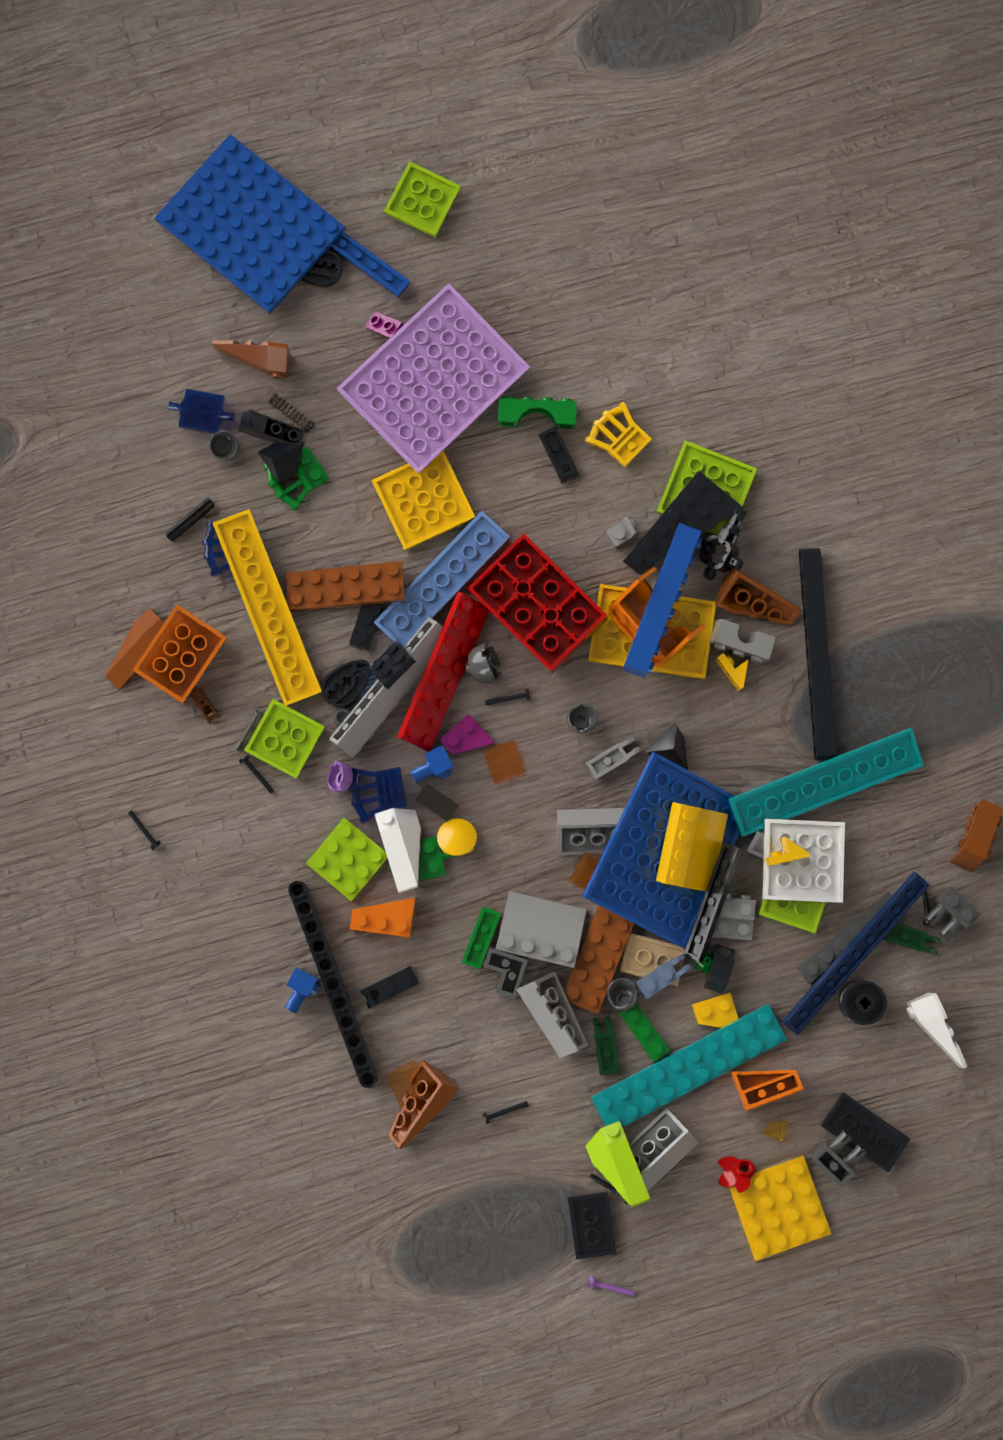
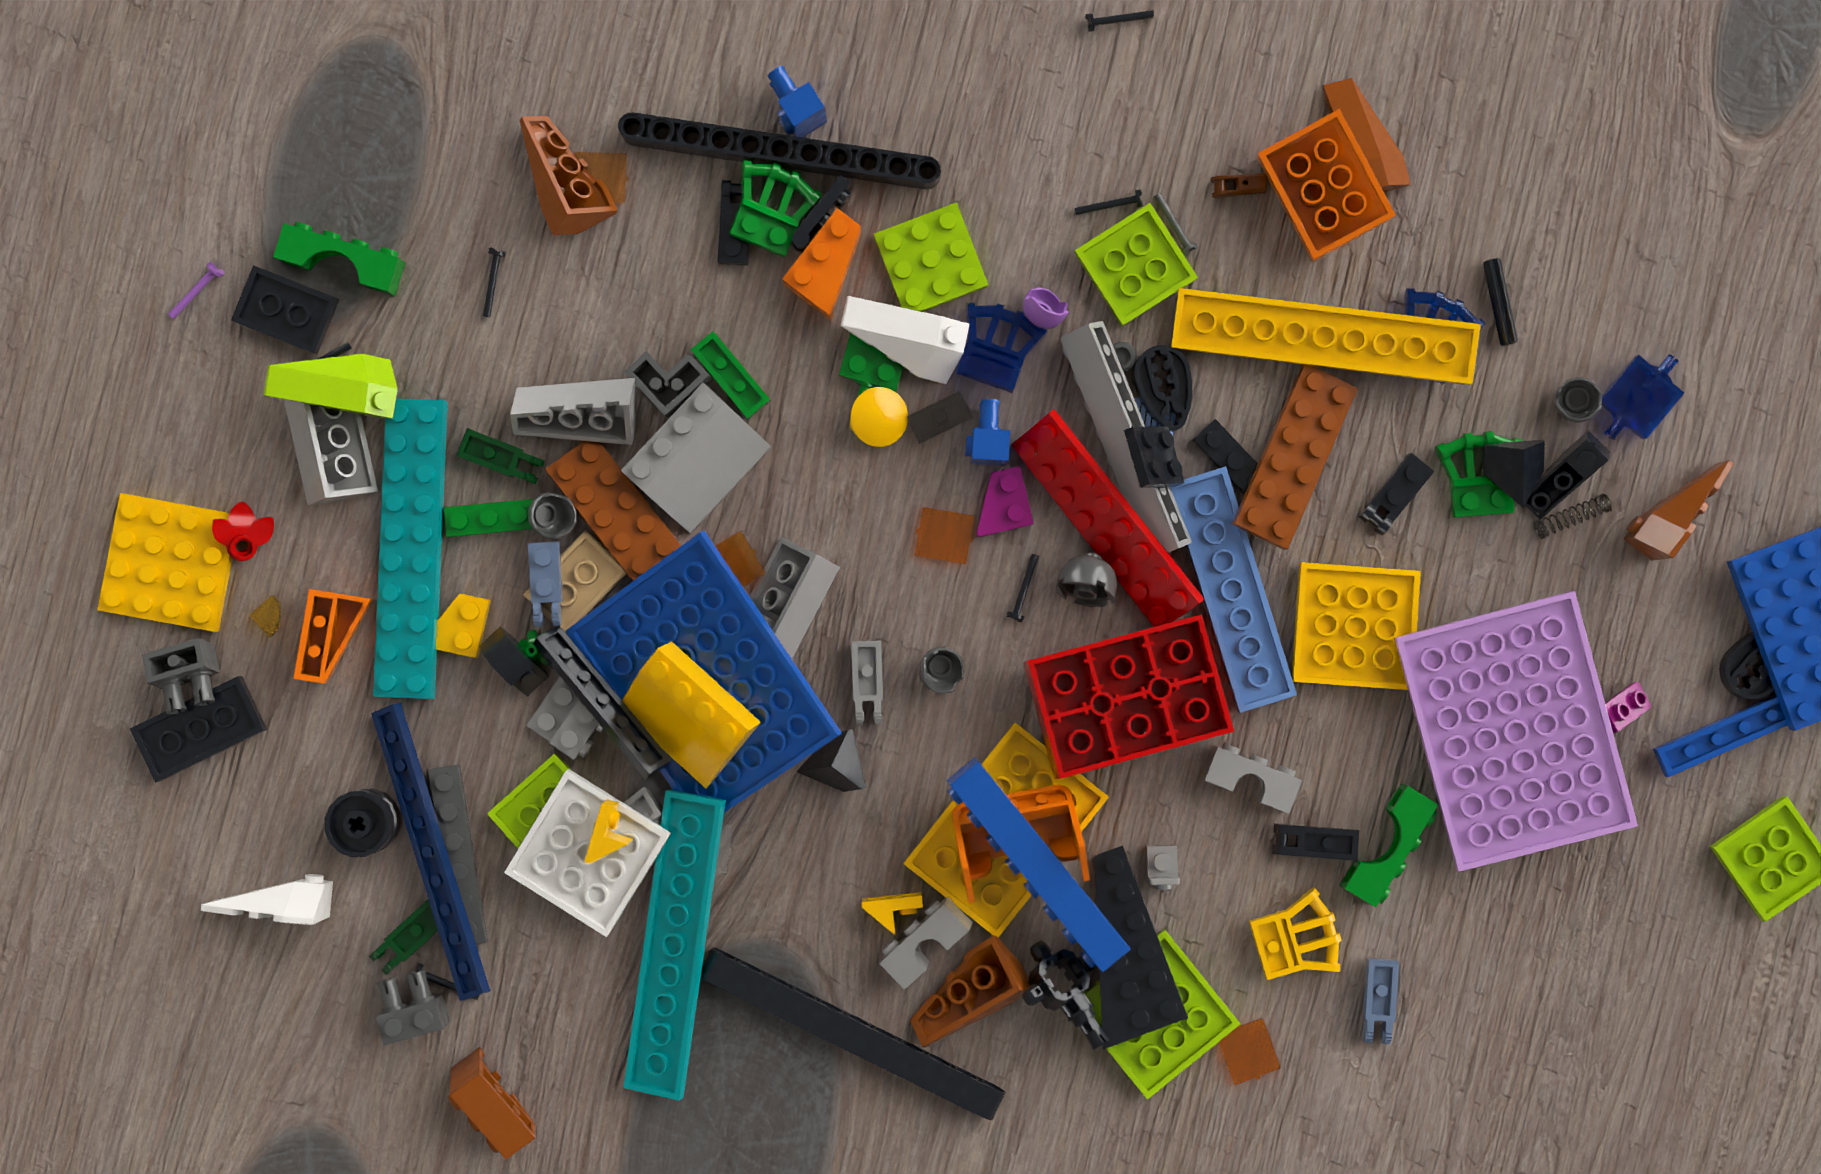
camera: 120 degrees right, 5 degrees up
none -> green arch [273,221,405,296]
none -> green plate [729,160,822,258]
none -> black plate [792,175,851,253]
none -> light grey arch [1201,743,1302,814]
none -> clear orange piece [1218,1018,1281,1085]
none -> black plate [1358,452,1435,536]
none -> sand blue hinge [1363,958,1399,1044]

